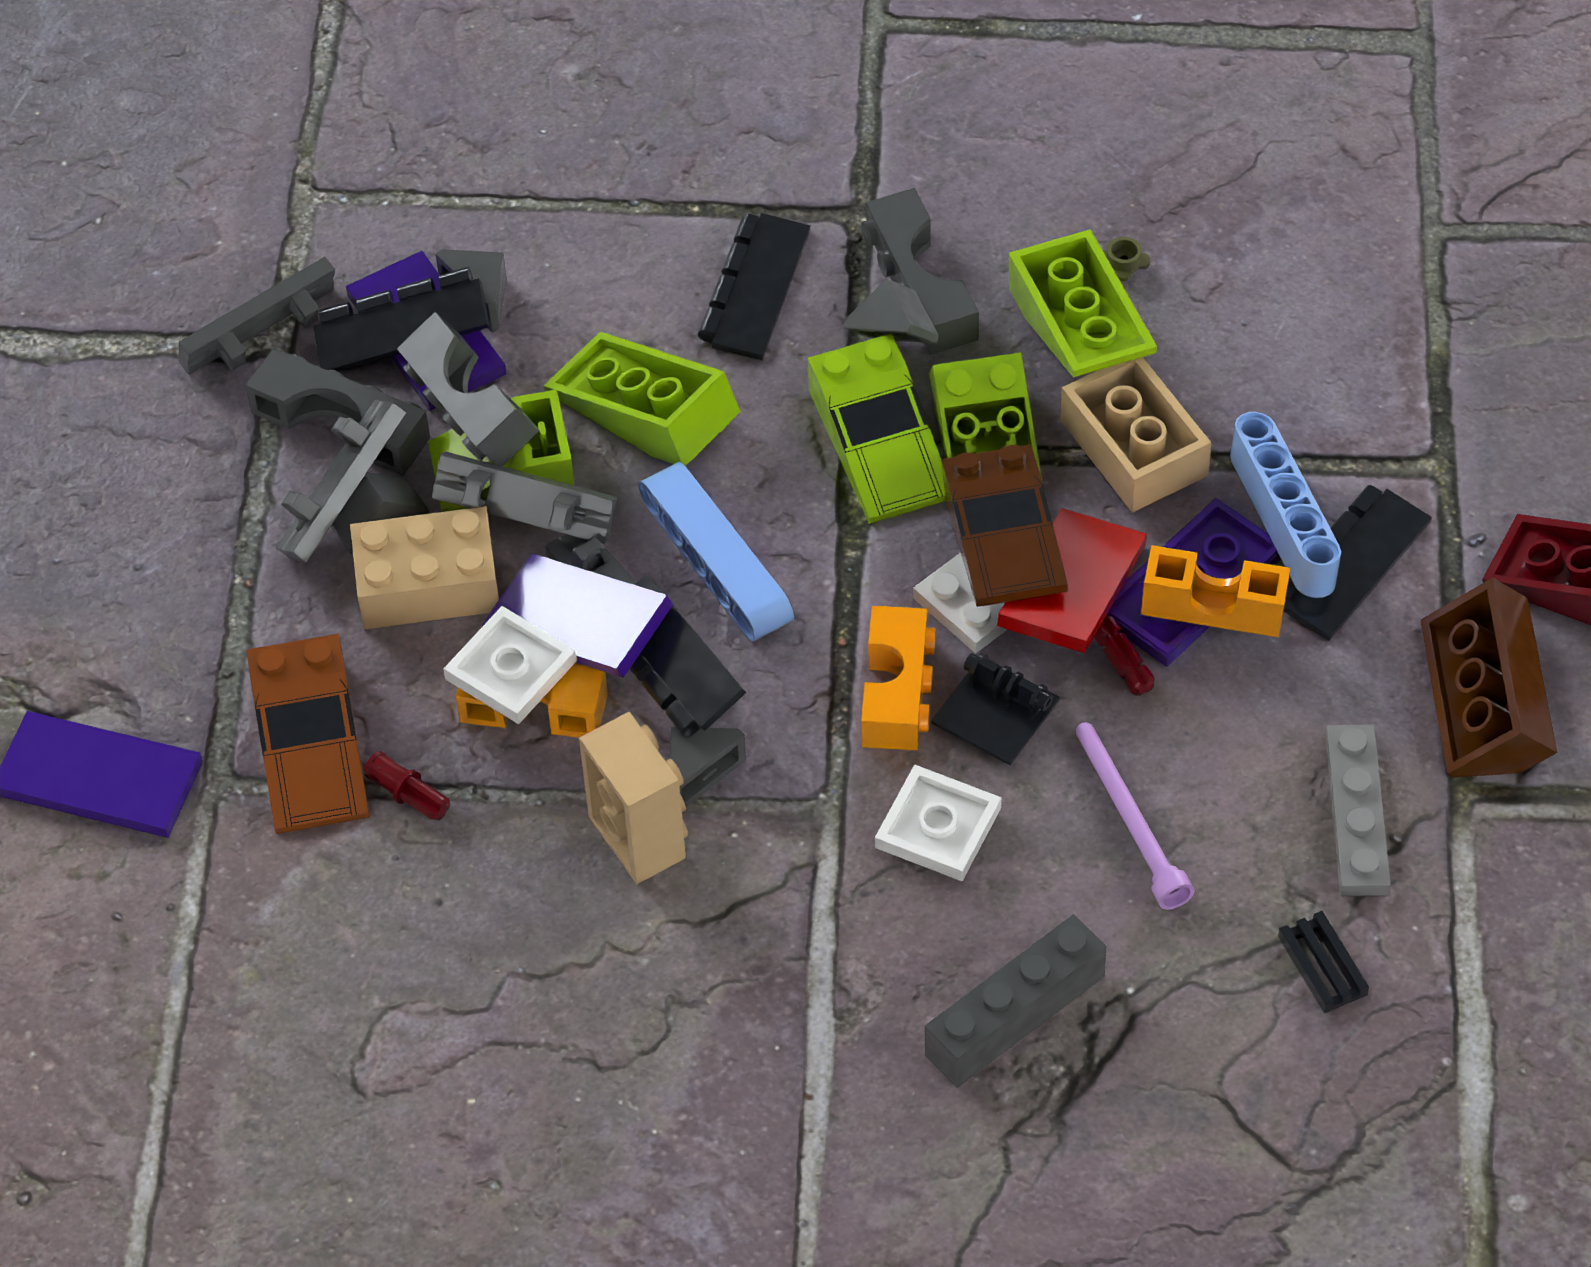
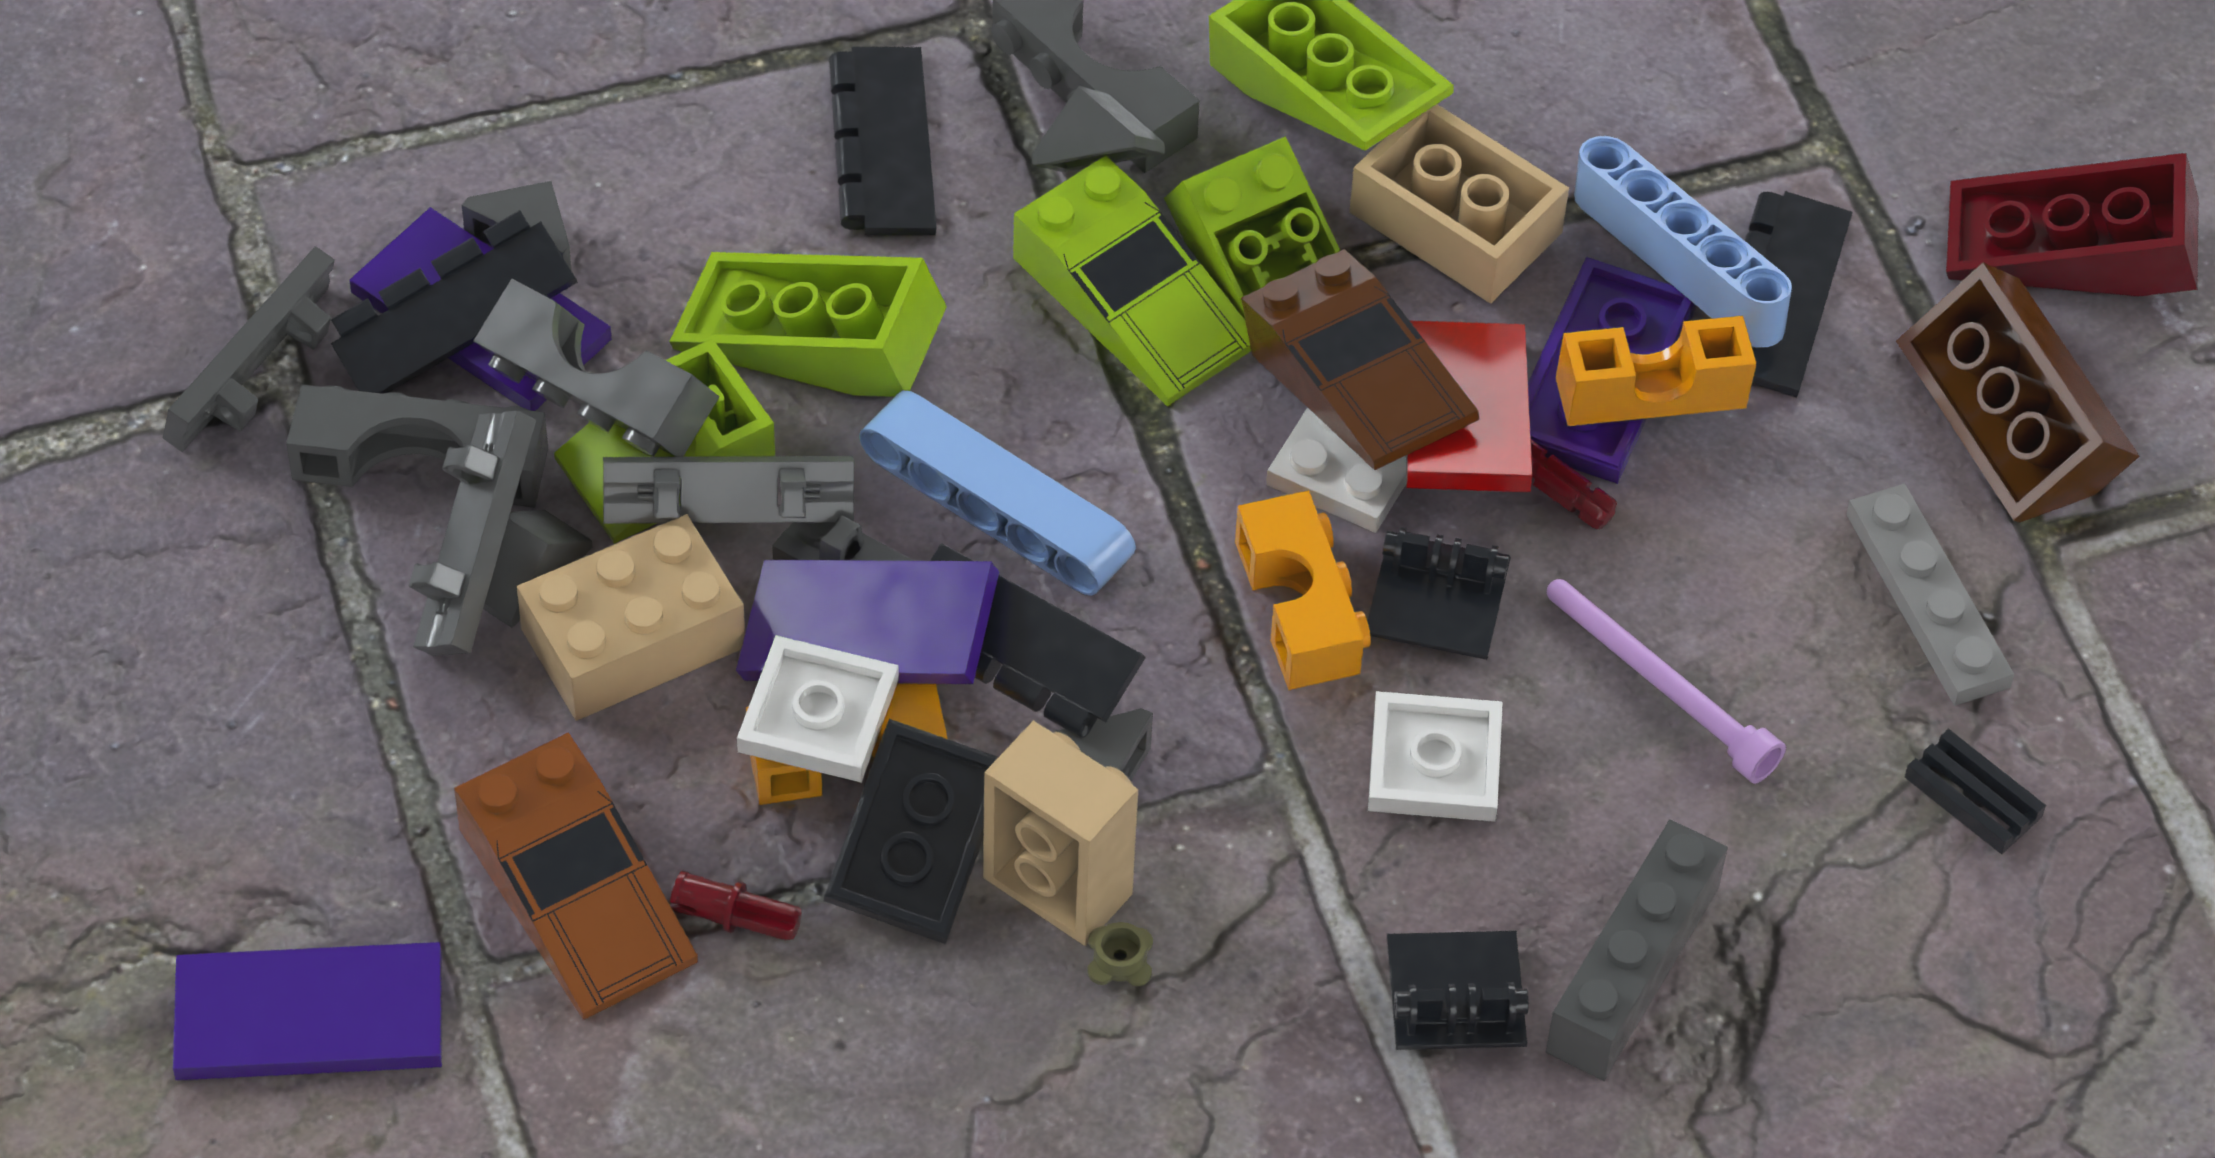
camera: 25 degrees left, 0 degrees up
none -> black tile [823,719,998,944]
none -> olive plate [1087,922,1153,986]
none -> black hinge [1386,931,1529,1050]

